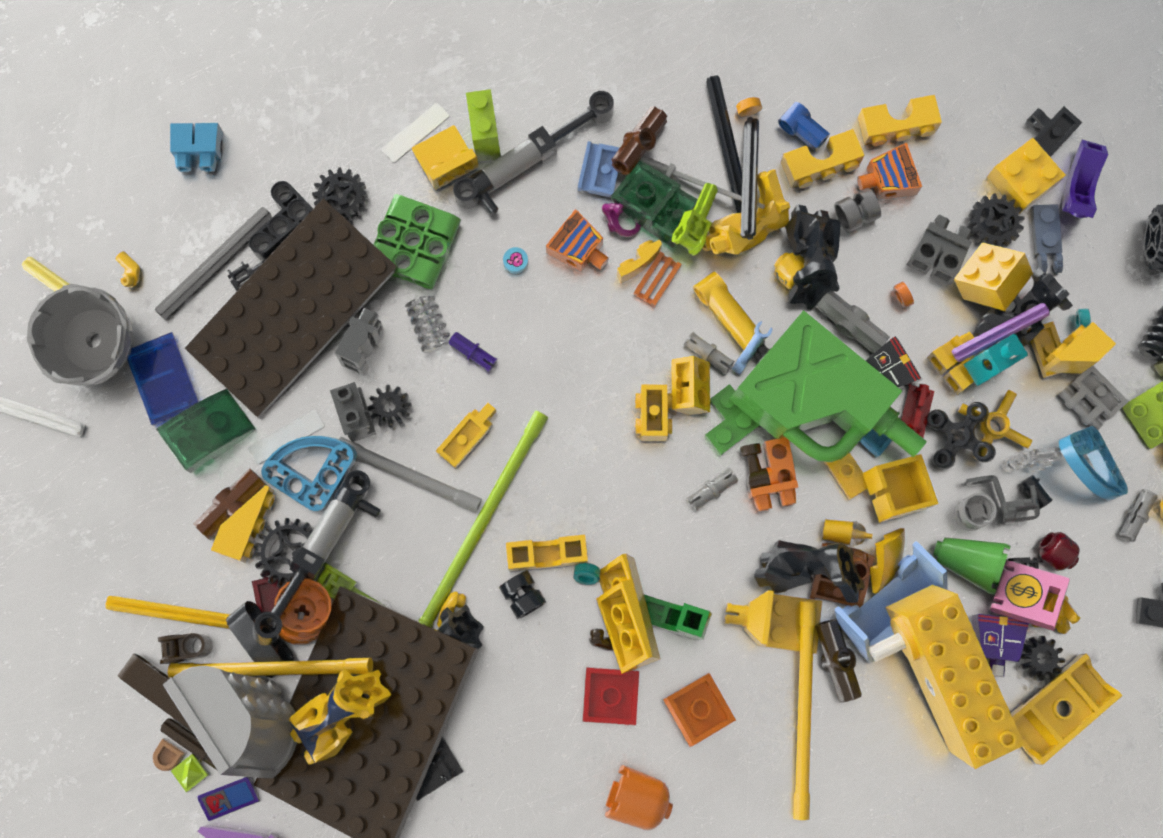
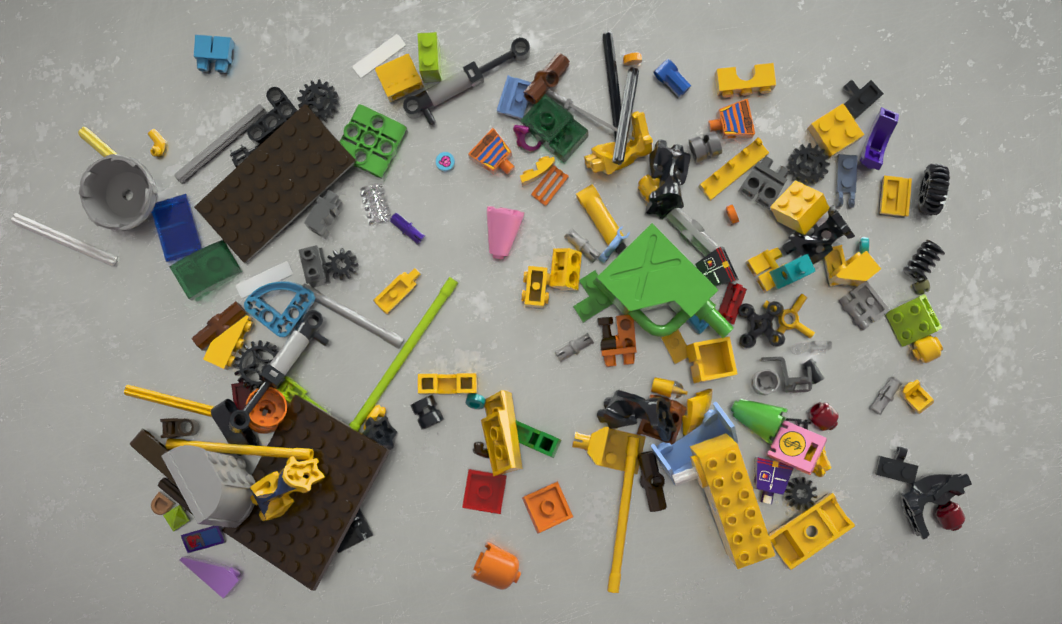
camera: 10 degrees right, 5 degrees up
lime connector [672,183,718,255] -> none
yellow arch [780,129,865,189] -> none
medium lavender axle [952,303,1050,362] -> none
dark azure beam [1059,426,1128,500] -> none
none -> bright pink cone [486,206,525,259]
none -> yellow hinge [698,137,769,201]
none -> yellow plate [879,175,912,217]

